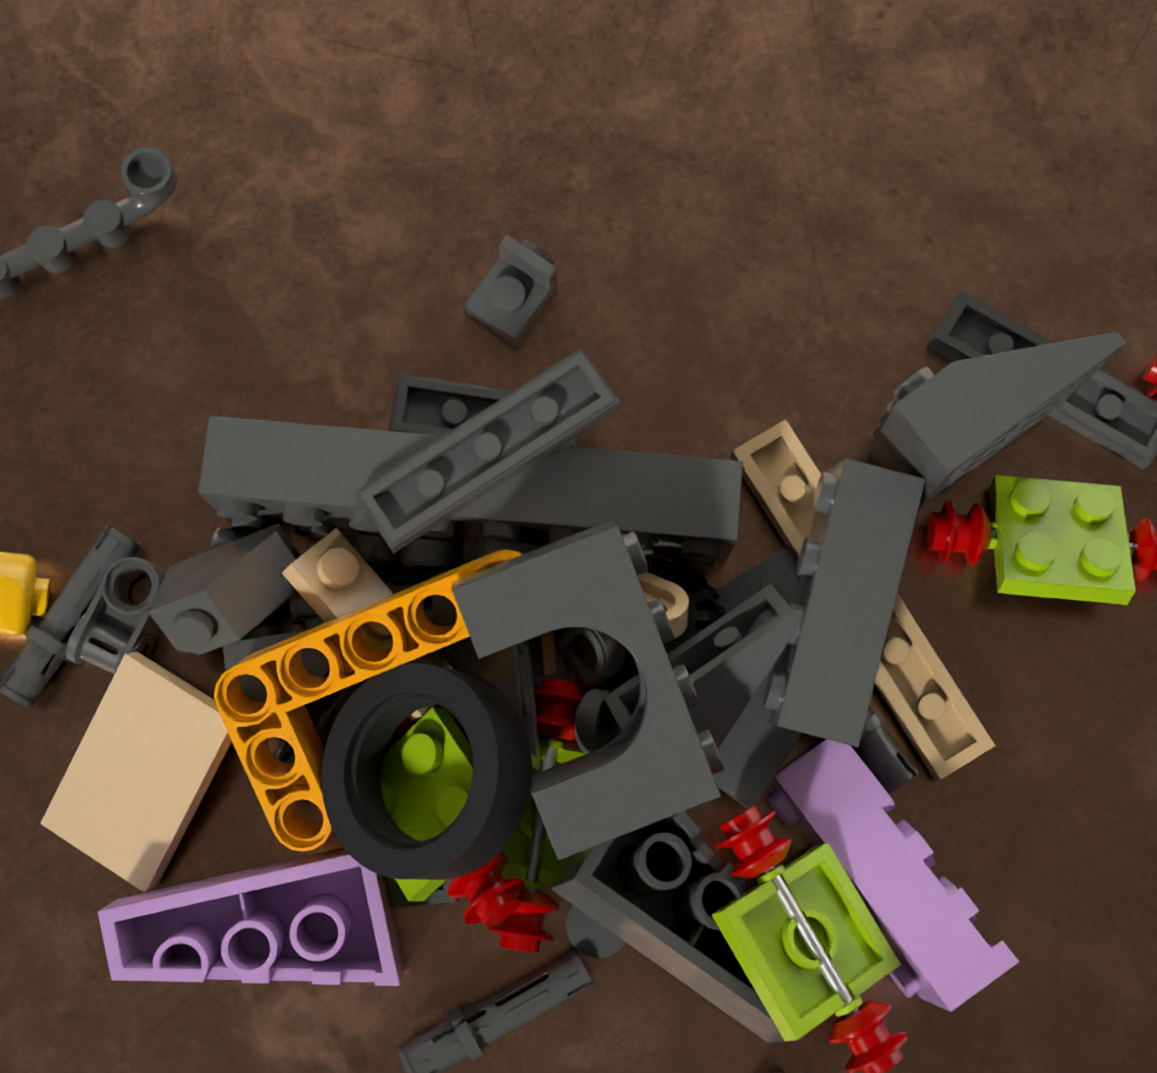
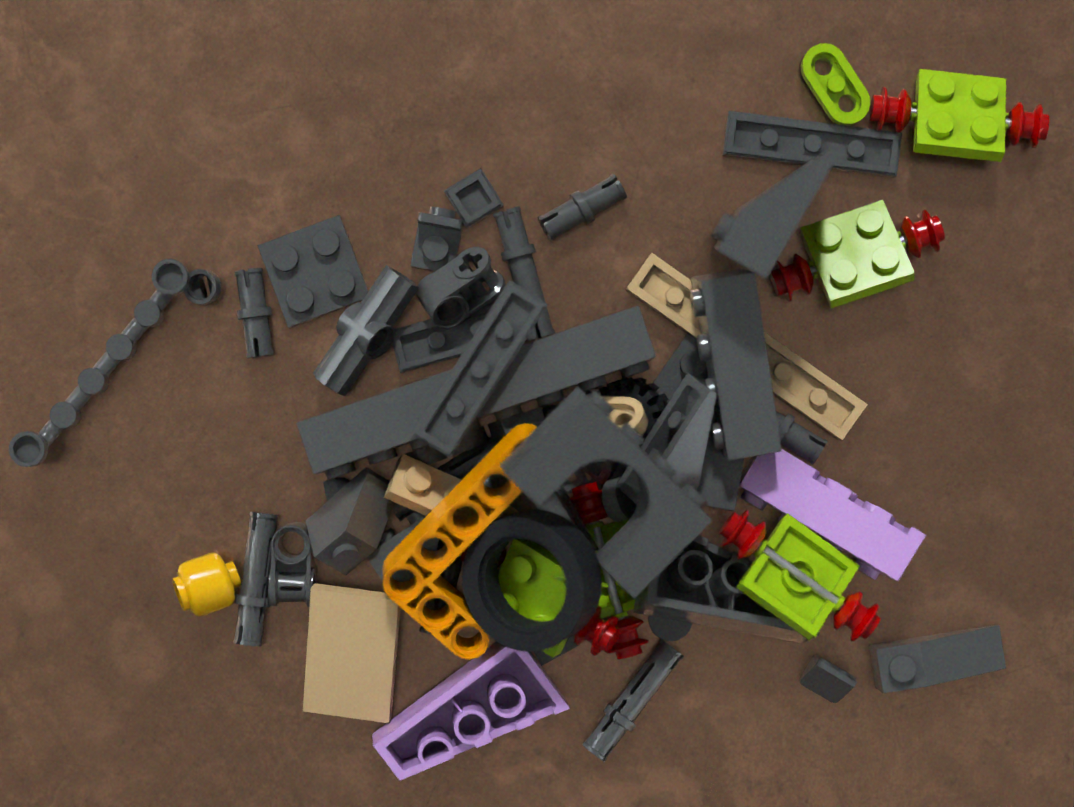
camera: 25 degrees left, 10 degrees up
none -> dark grey hinge [184,269,222,305]
none -> dark grey pin [235,268,274,359]
none -> dark grey plate [257,215,369,328]
none -> dark grey piece [313,265,419,396]
none -> dark grey piece [416,247,506,329]
none -> dark grey tile [444,168,504,229]
none -> dark grey pin [493,206,555,341]
none -> dark grey pin [537,174,627,241]
none -> lime plate [801,43,870,126]

